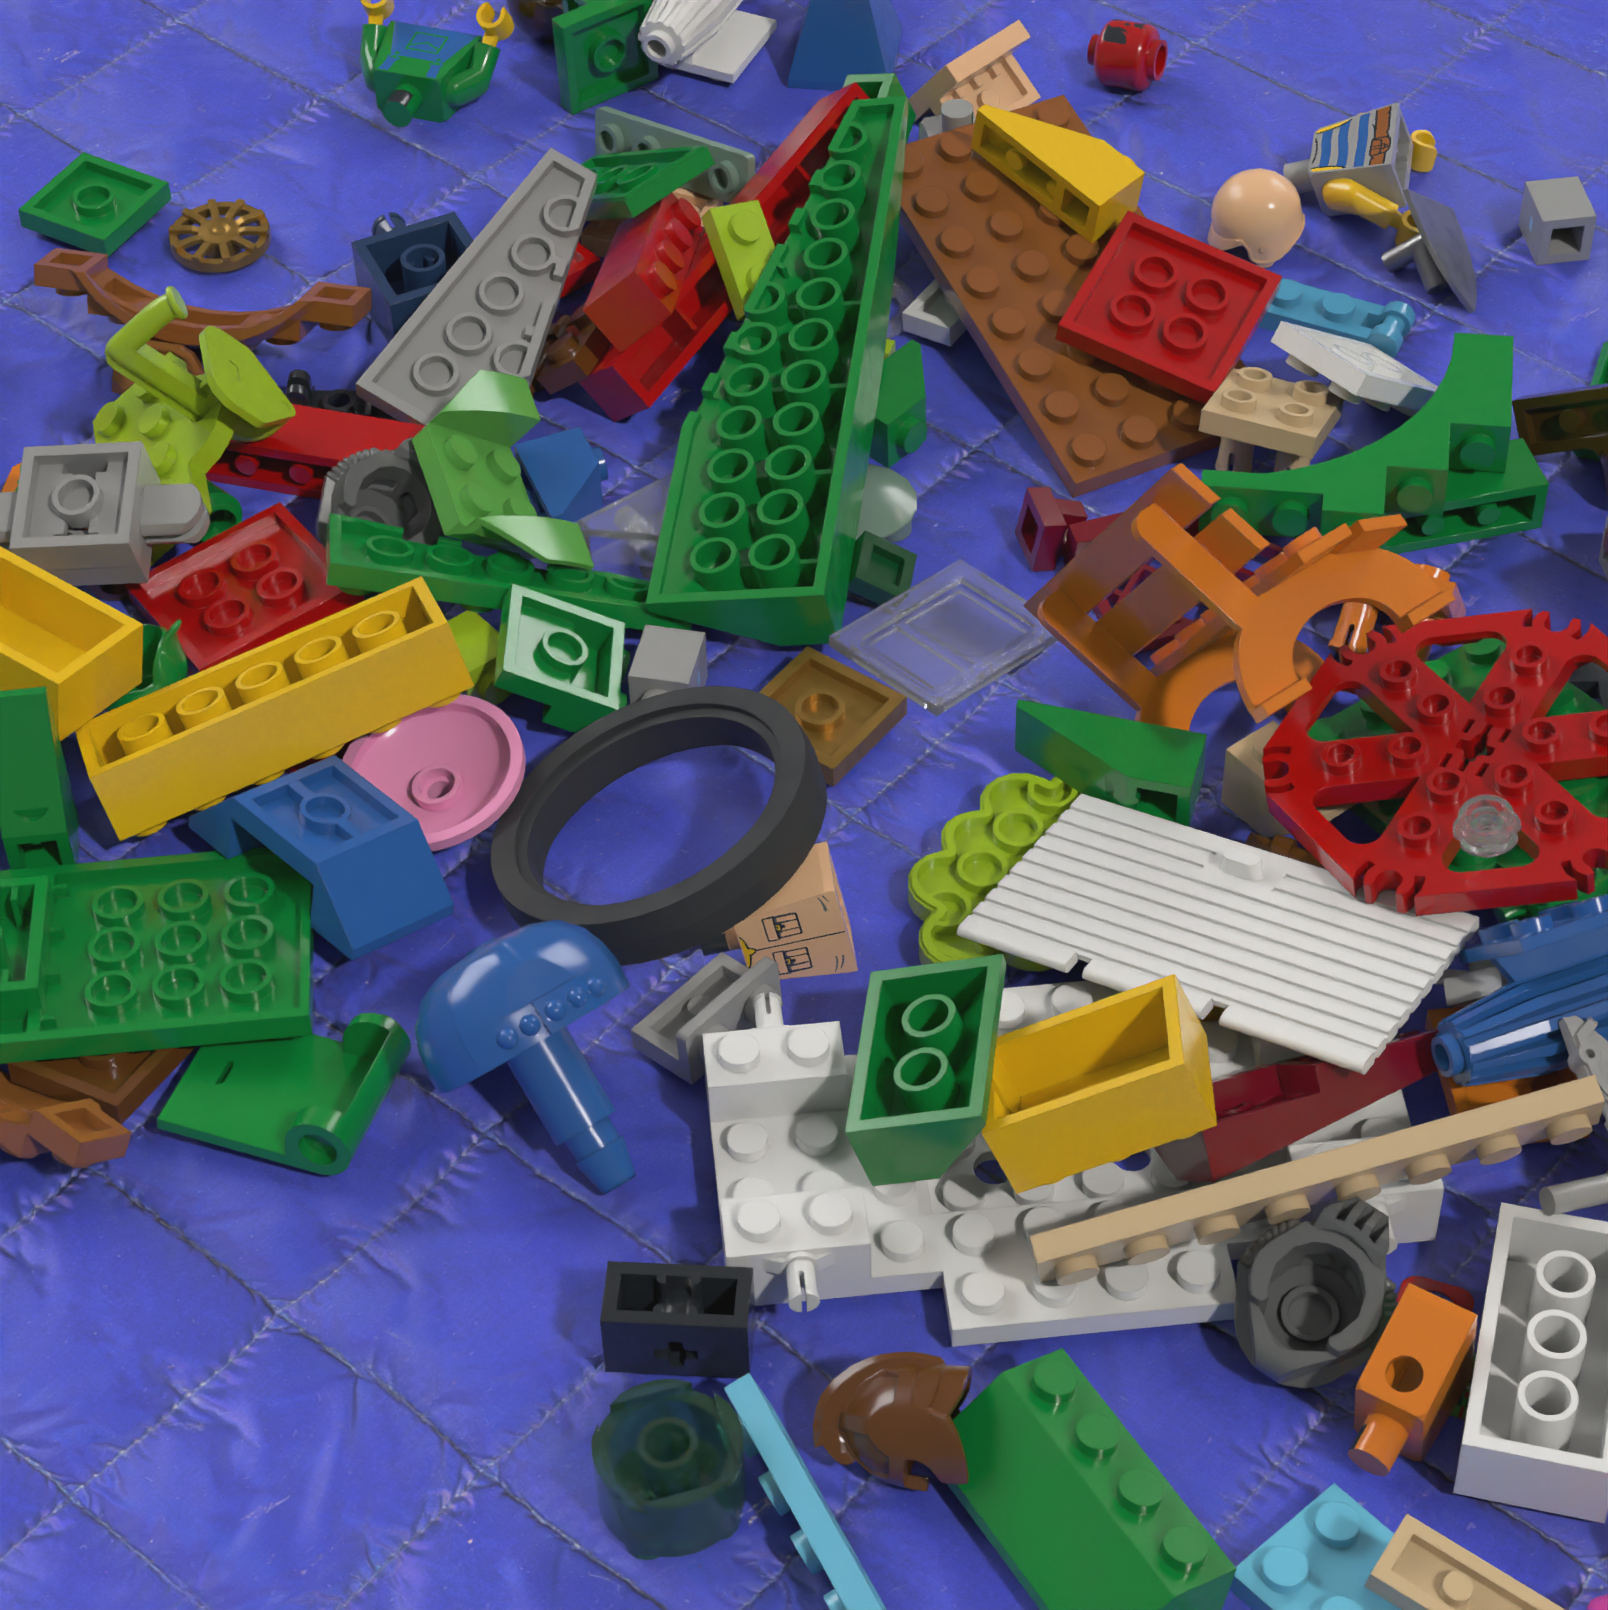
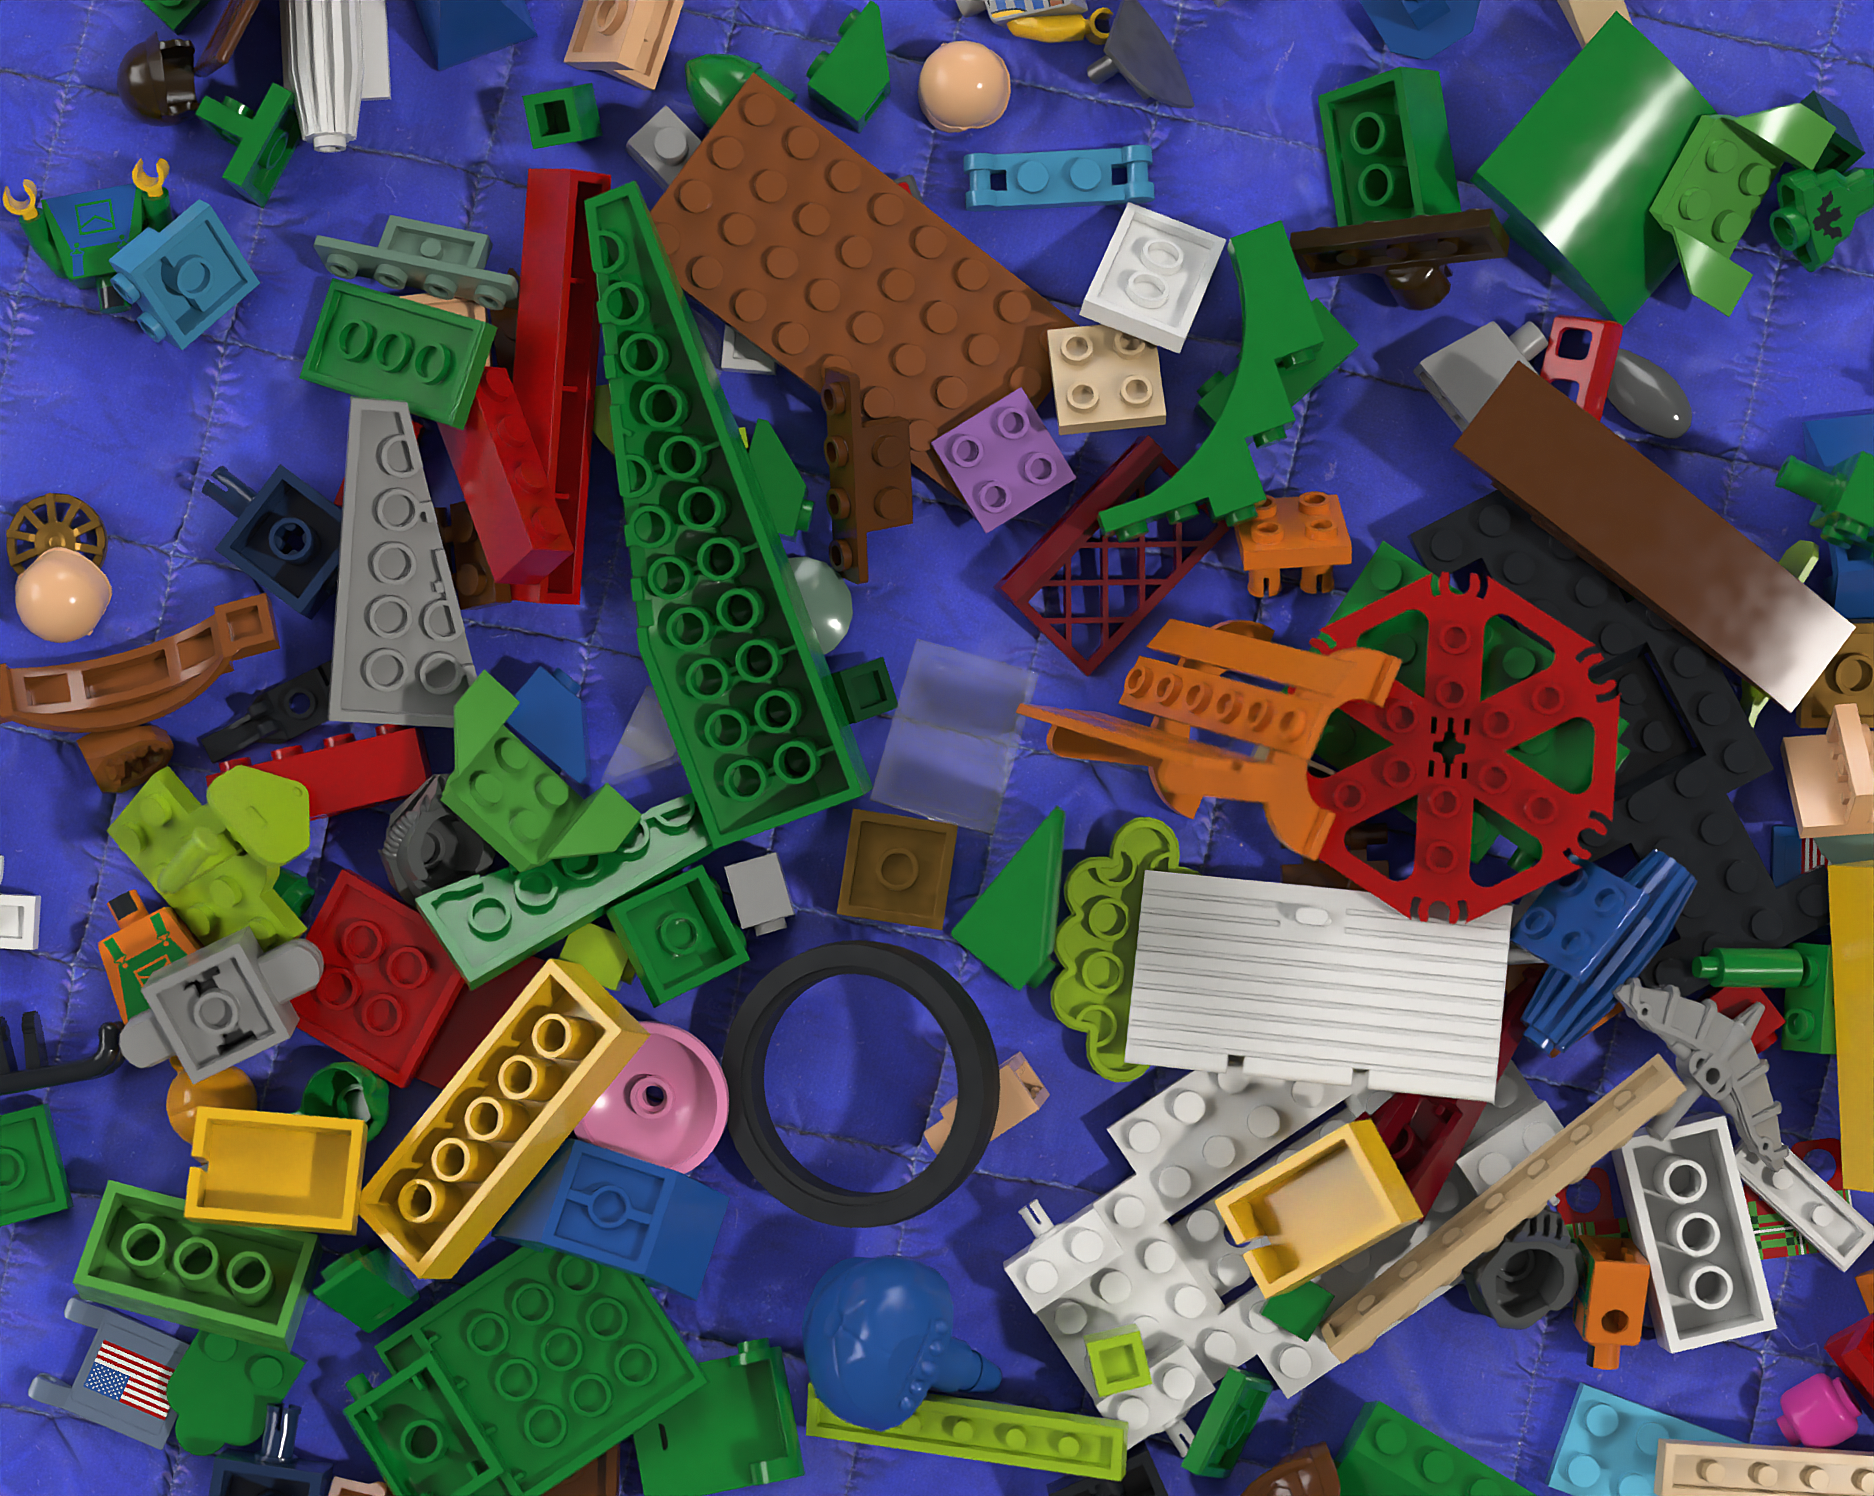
camera: 30 degrees left, 40 degrees up
light grey bracket [631,952,783,1085] -> none
lime plate [701,200,775,321] -> none
green slope [845,954,1006,1186] -> none
yellow slope [971,104,1145,244] -> none
dark red tile [1015,487,1088,572] -> none
green slope [1015,699,1207,827] -> none
red plate [1055,210,1283,405] -> none
clear plate [1453,795,1521,858] -> none
none -> light nougat helmet [15,547,112,643]
none -> dark azure plate [108,199,260,350]
none -> green slope [806,0,890,134]
none -> lime plate [806,1381,1129,1481]
none -> reddish brown bracket [821,366,913,585]
none -> medium lavender hinge [931,387,1076,534]
none -> green windscreen [951,805,1066,991]
none -> lime panel [1083,1324,1153,1398]
none -> green tile [1181,1367,1274,1479]
none -> green tile [1259,1280,1335,1342]

